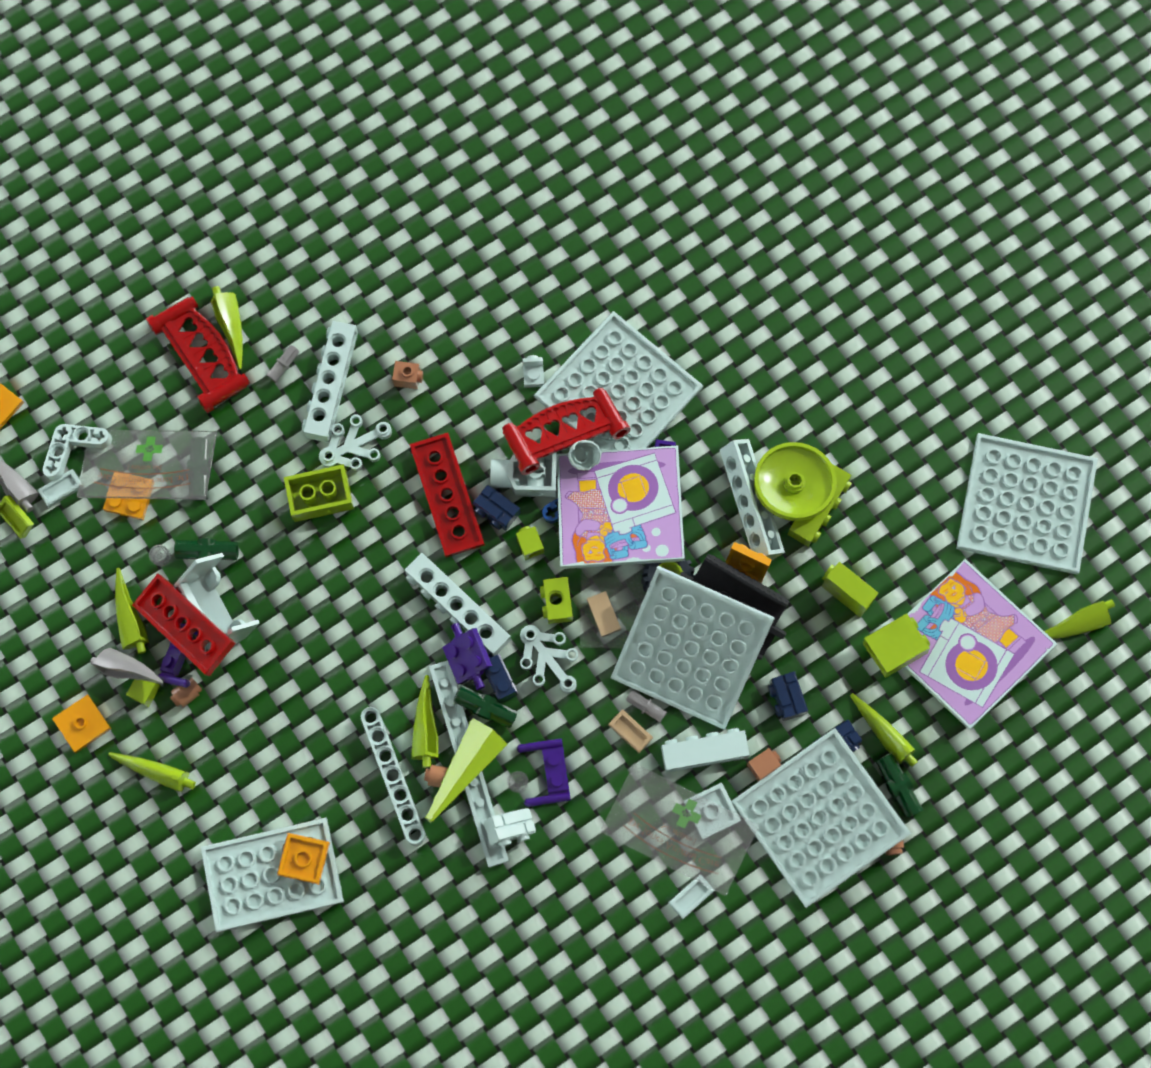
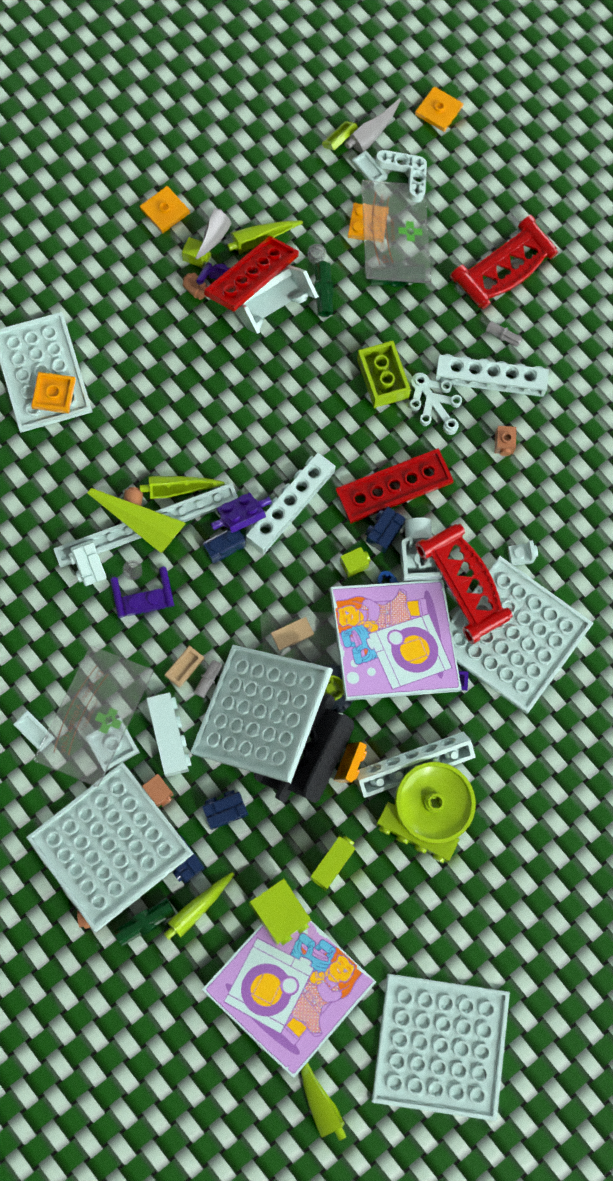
camera: 80 degrees right, 0 degrees up
lime piece [108,752,196,793] -> none
lime piece [210,286,243,370] -> none
light aqua beam [361,707,426,846] -> none
dark green piece [453,685,518,728] -> none
light aqua plant [520,625,578,694] -> none
lime brick [540,577,573,624] -> none
light aqua hair [568,440,601,471] -> none

